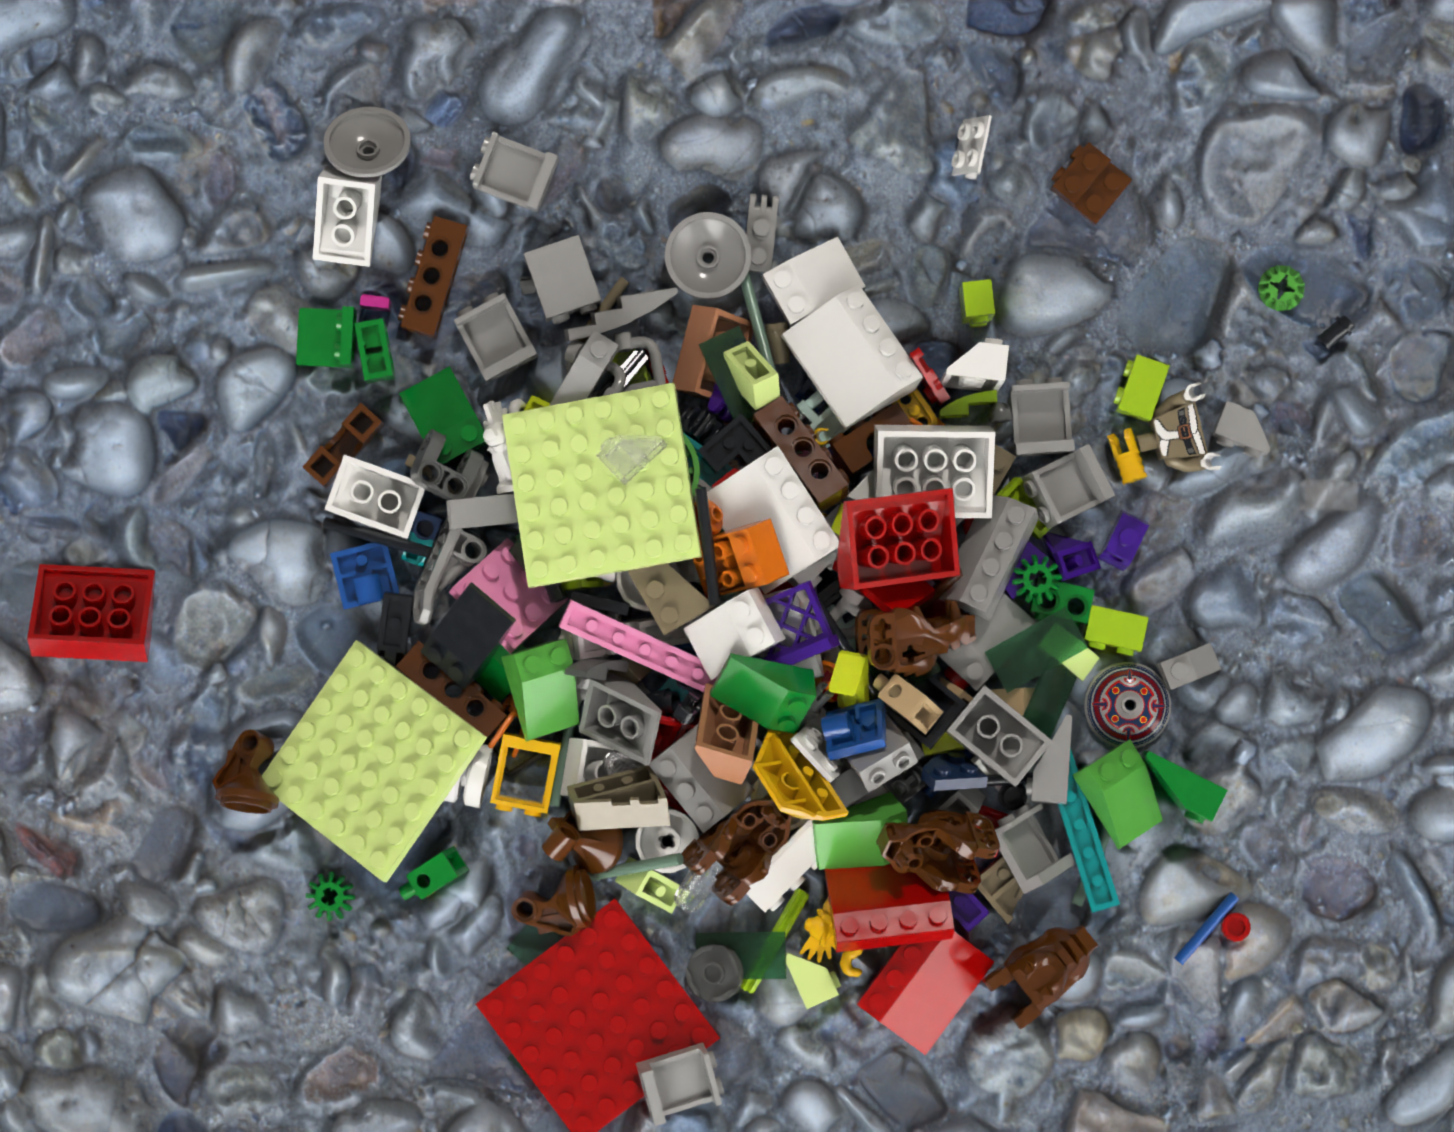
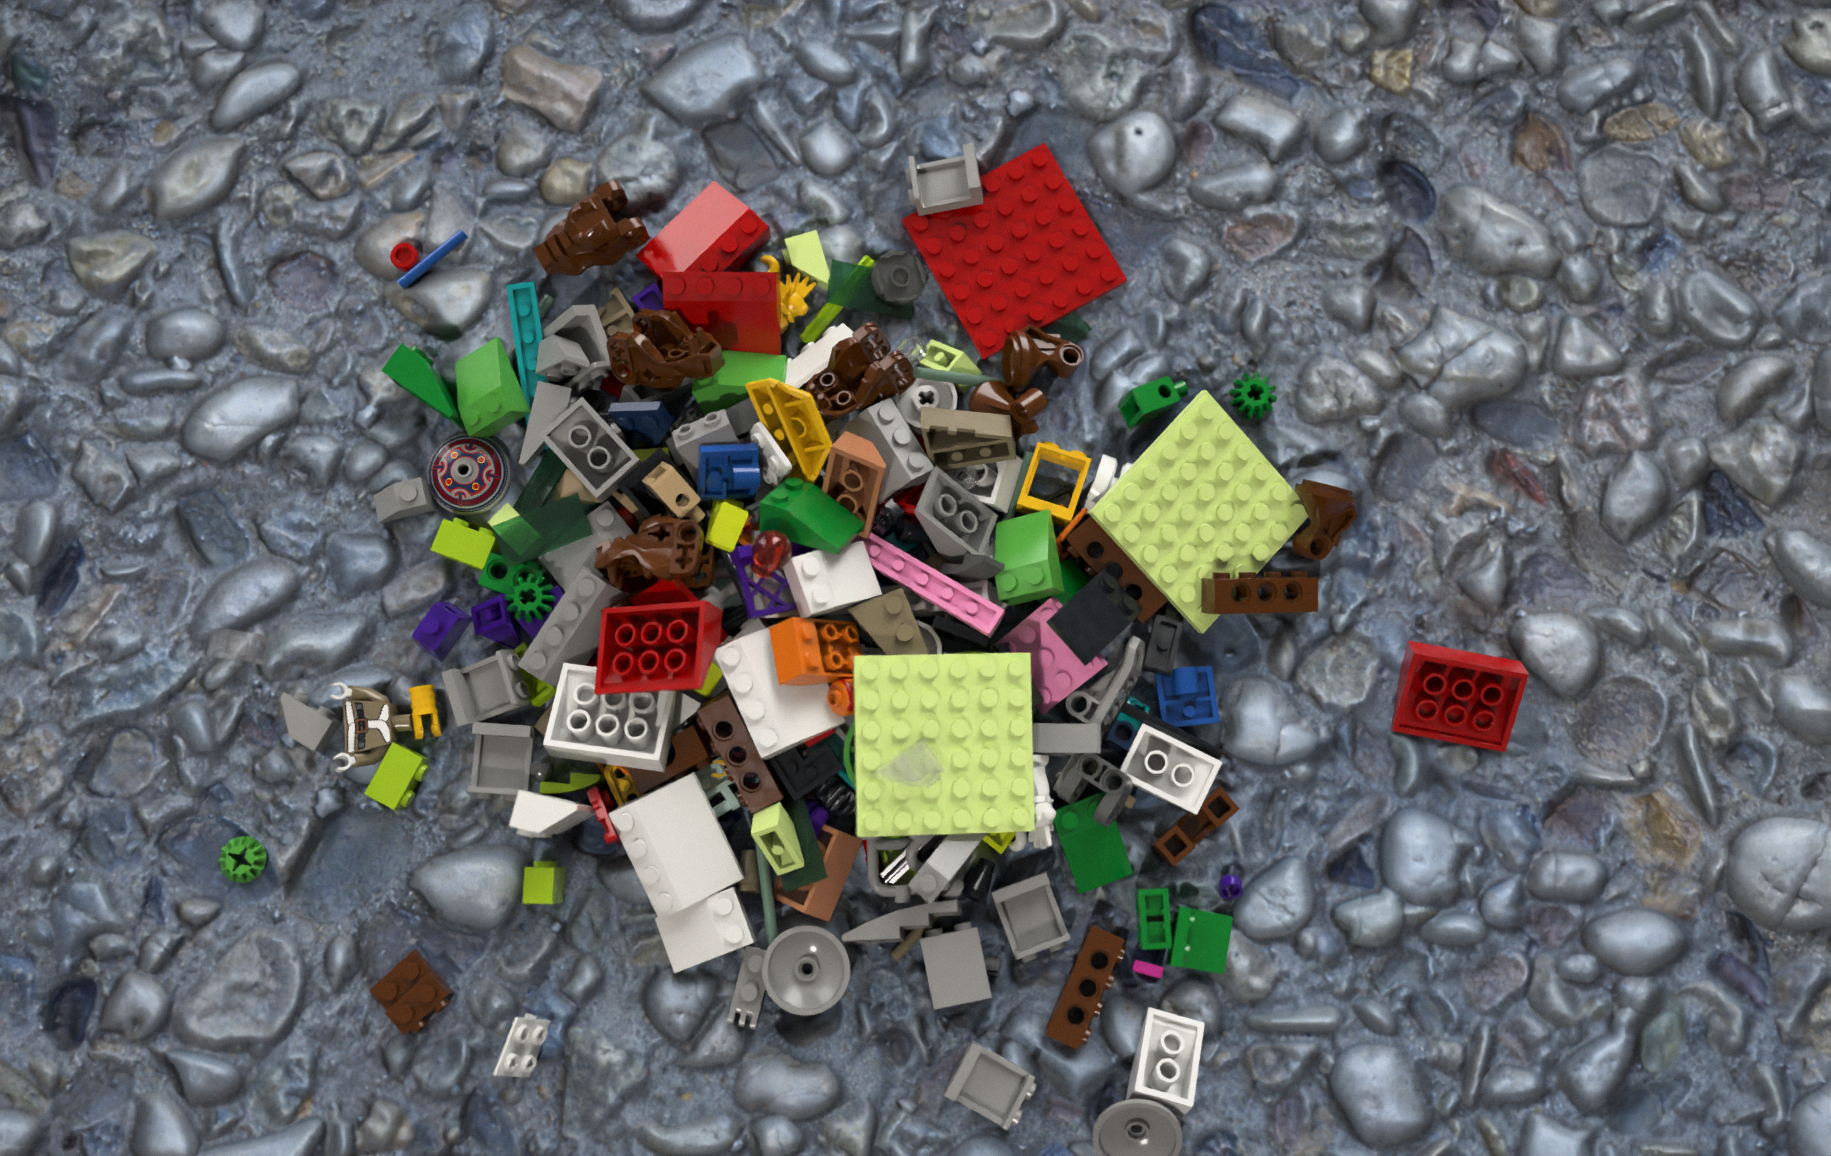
camera: 170 degrees left, 5 degrees down
black bar [695,487,721,606] -> none
black pin [1317,315,1355,351] -> none
none -> light grey slope [536,335,590,382]
none -> clear red piece [750,530,792,578]
none -> black cone [961,857,996,903]
none -> reddish brown brick [1201,571,1318,614]
none -> dark purple hinge [1219,874,1243,899]

